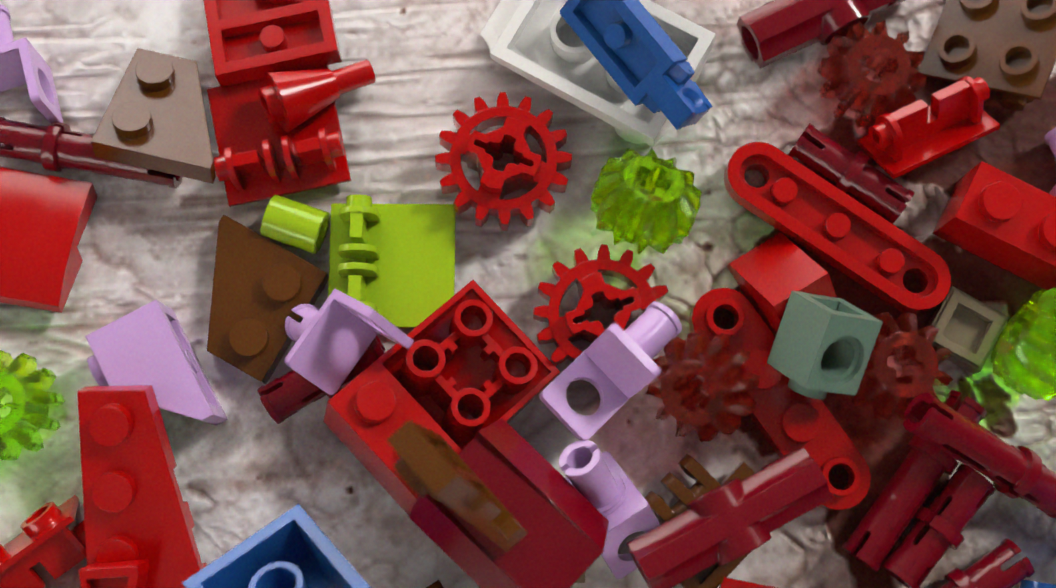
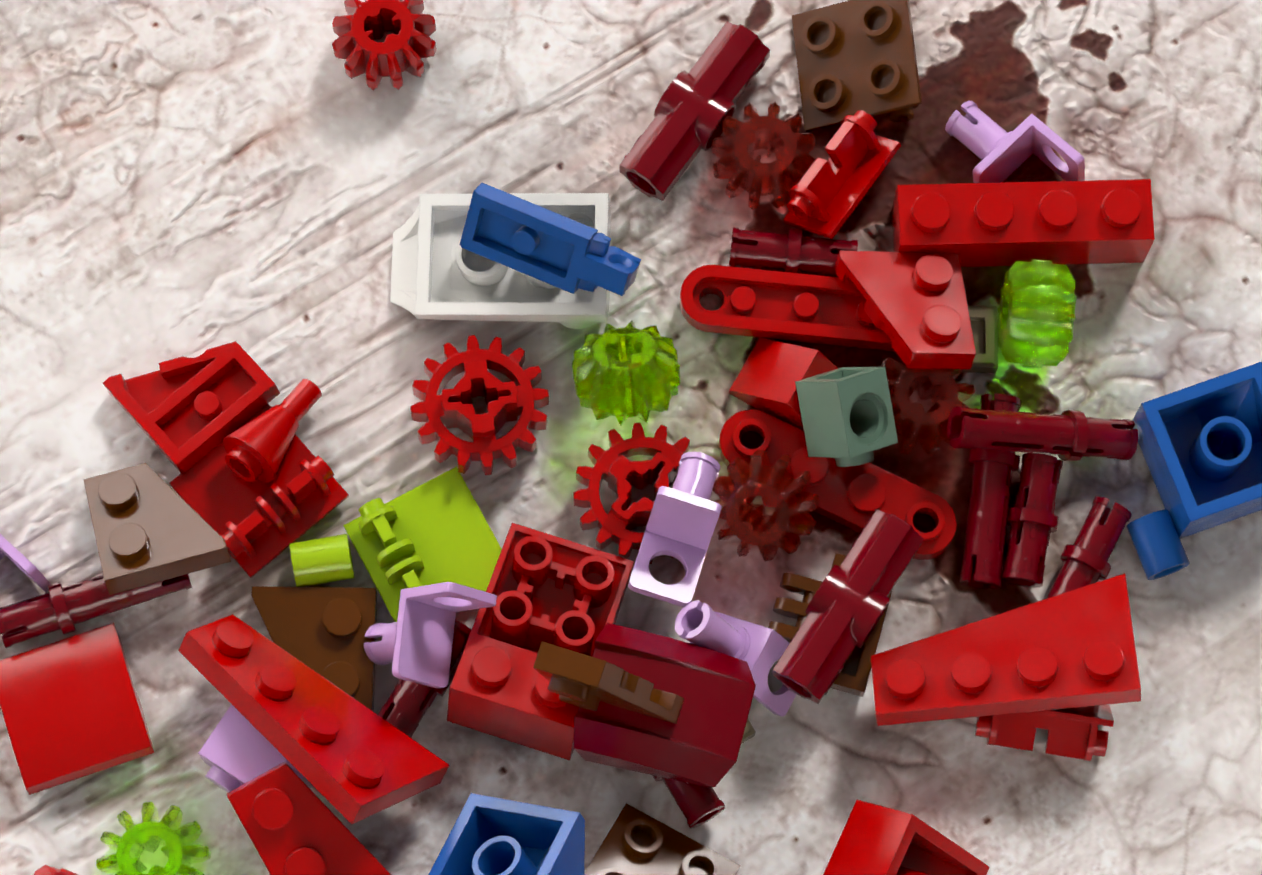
camera: 30 degrees left, 5 degrees down
none -> red wing [178,614,450,824]
none -> wing [835,251,976,369]

